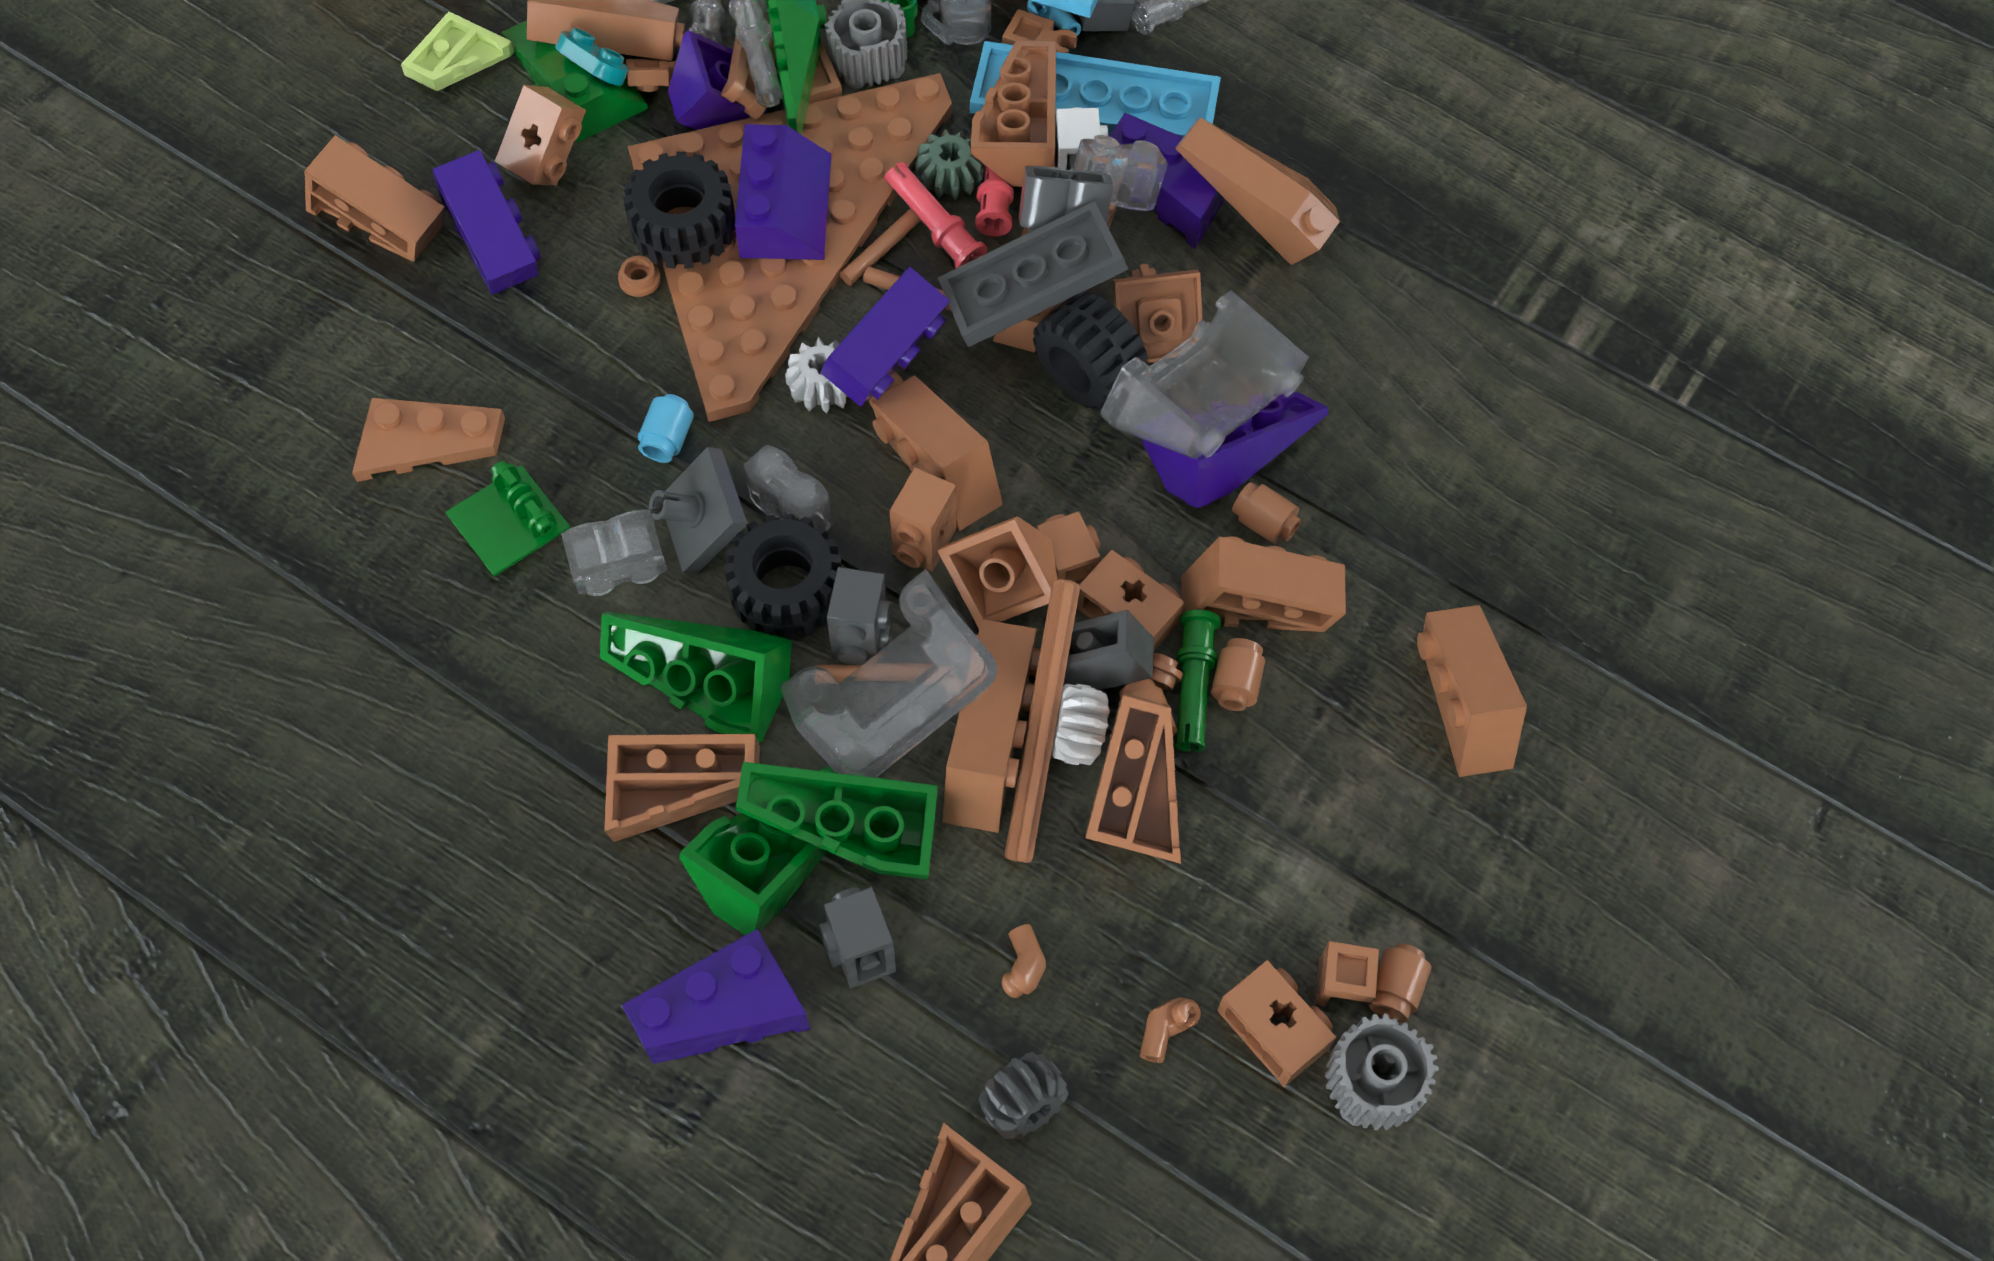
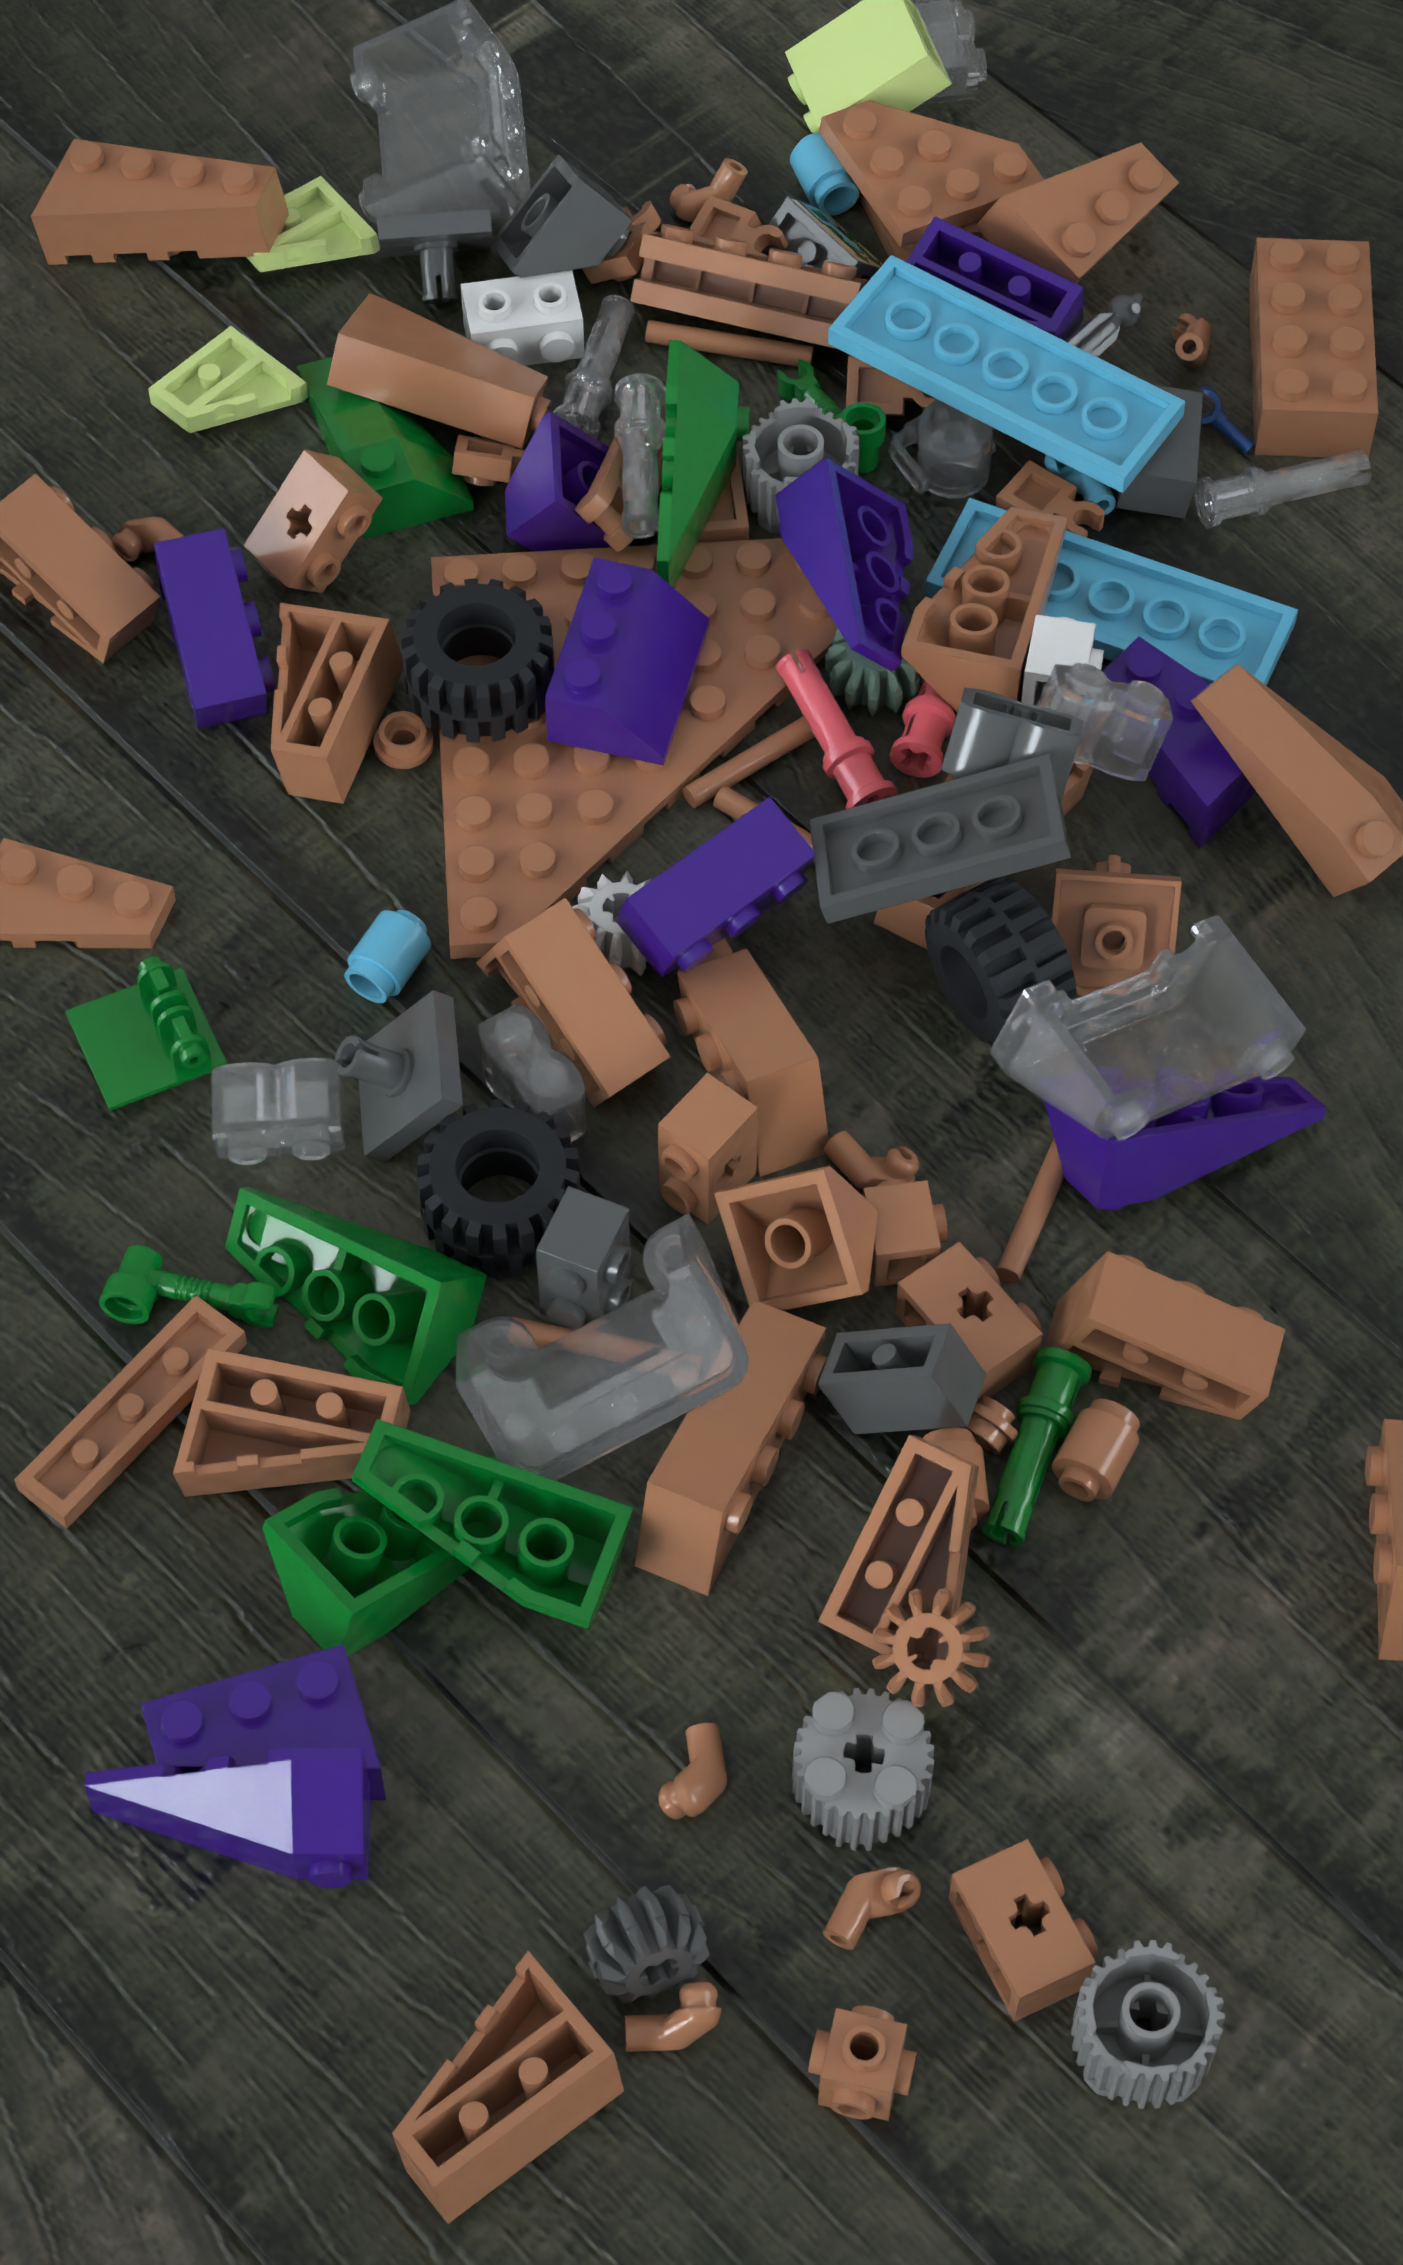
camera: 15 degrees right, 5 degrees down
teal plate [555,27,629,86] -> none
dark grey brick [819,887,896,989] -> none
nougat axle [1005,579,1080,863] -> none
white gear [1051,683,1110,765] -> none
nougat brick [1232,482,1302,545] -> none
nougat panel [1315,941,1379,1006] -> none
nougat brick [1369,944,1432,1023] -> none
none -> nougat plate [14,1295,247,1529]
none -> dark purple wedge [84,1747,372,1888]
none -> green brick [99,1245,280,1328]
none -> nougat arm [111,516,184,562]
none -> nougat wedge [271,603,404,804]
none -> nougat wedge [476,898,671,1108]
none -> nougat arm [624,1982,722,2052]
none -> dark purple wedge [775,457,914,671]
none -> light grey brick [792,1688,934,1851]
none -> nougat brick [808,2006,917,2121]
none -> nougat arm [824,1131,919,1191]
none -> nougat gear [872,1589,991,1707]
none -> nougat bar [995,1138,1065,1283]

